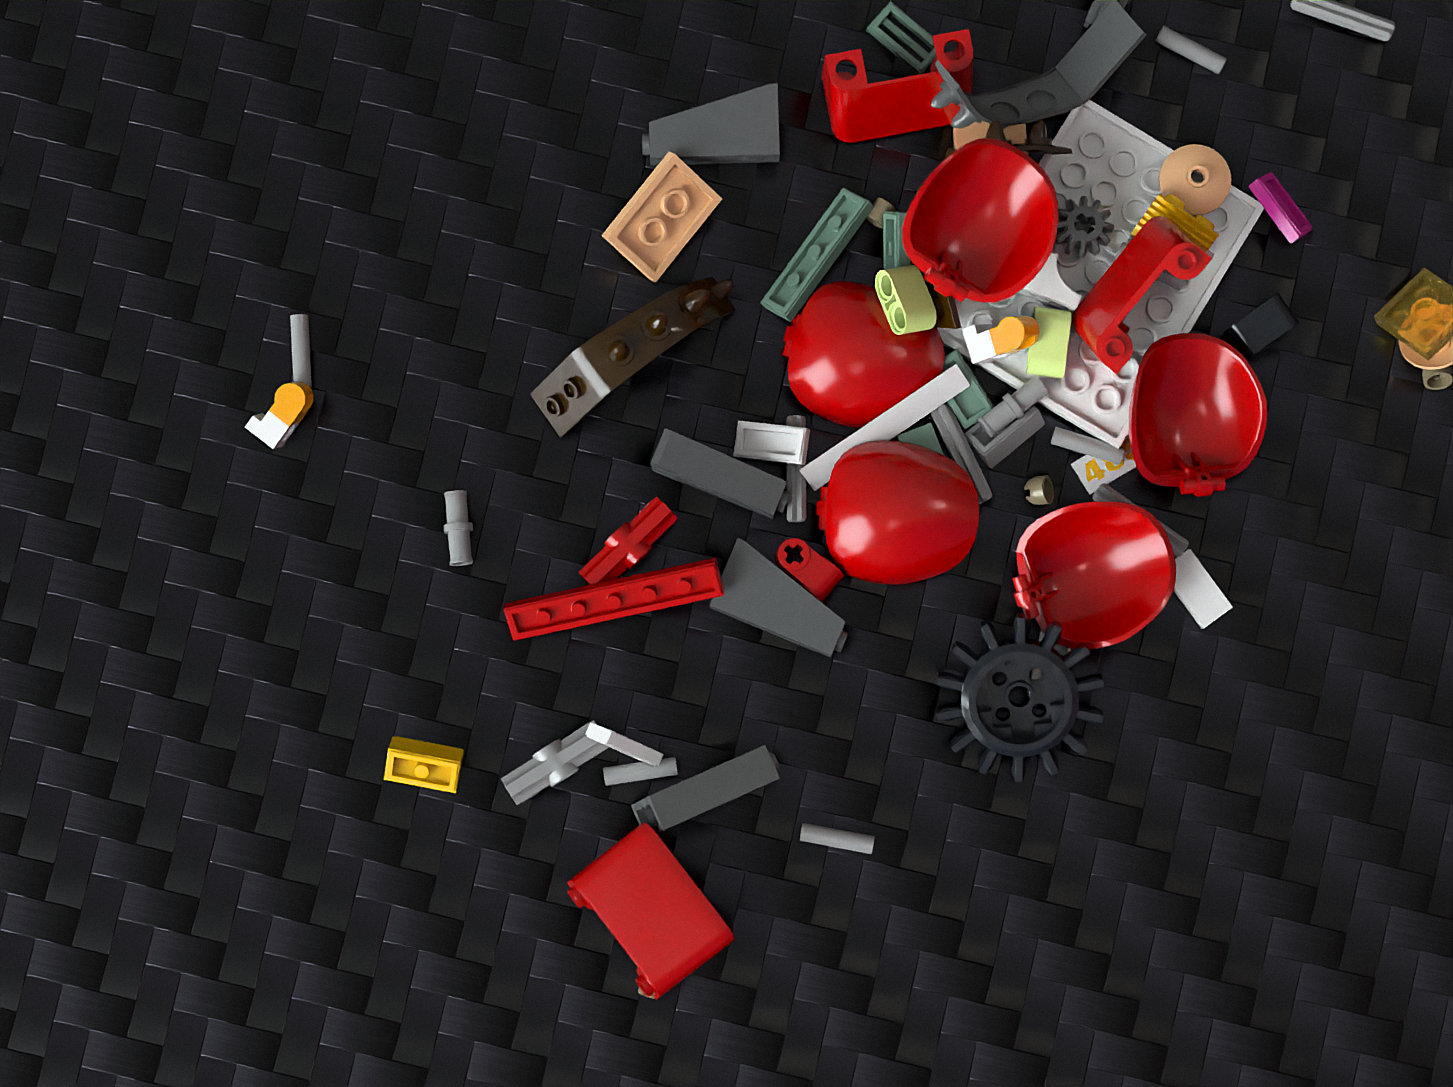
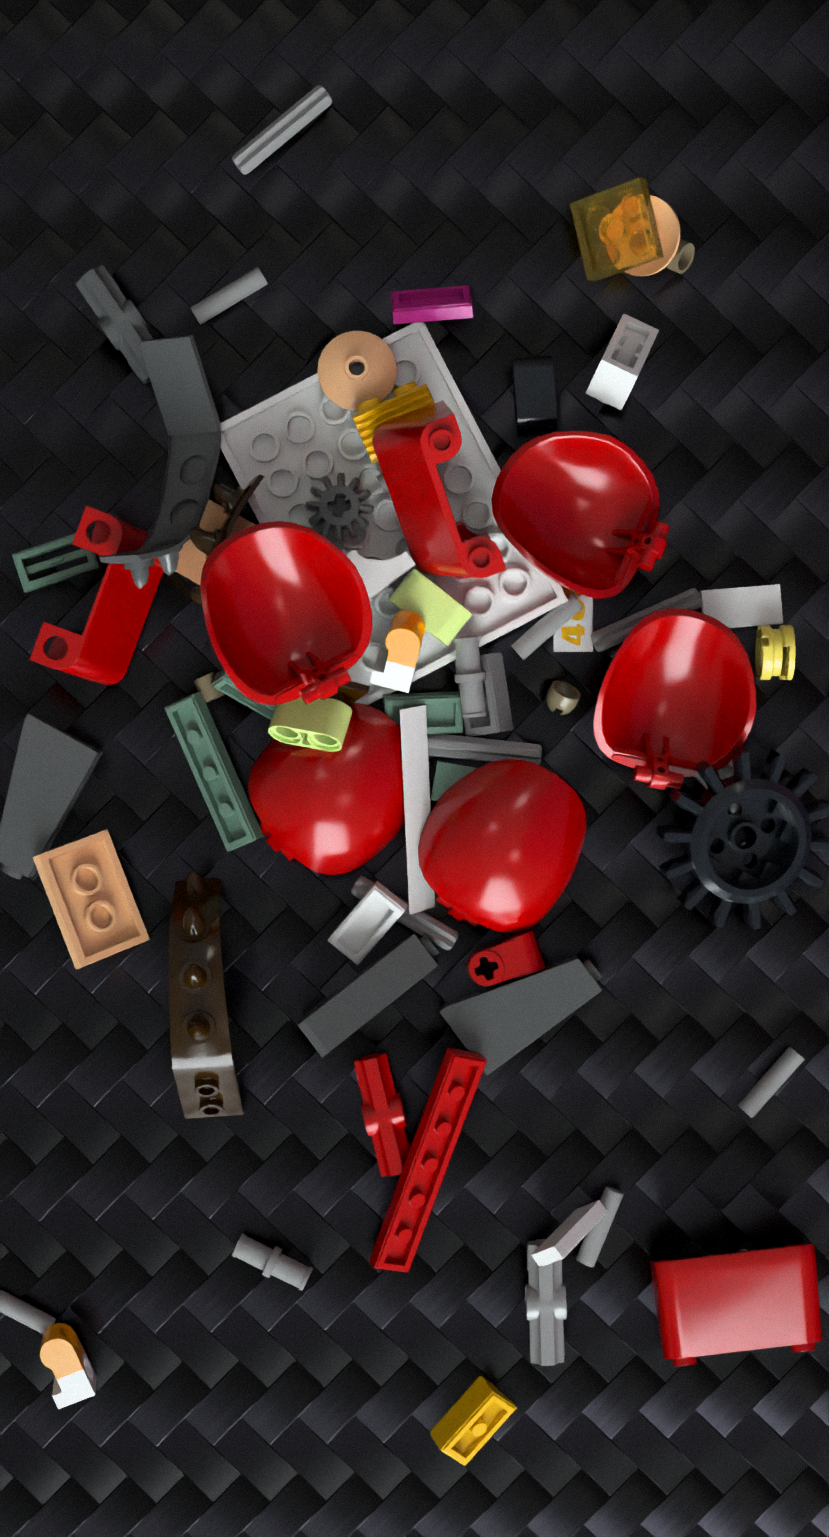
camera: 55 degrees left, 5 degrees up
dark grey slope [631,745,780,834] -> none
none -> white arch [585,313,659,410]
none -> light yellow wheel [755,625,796,680]

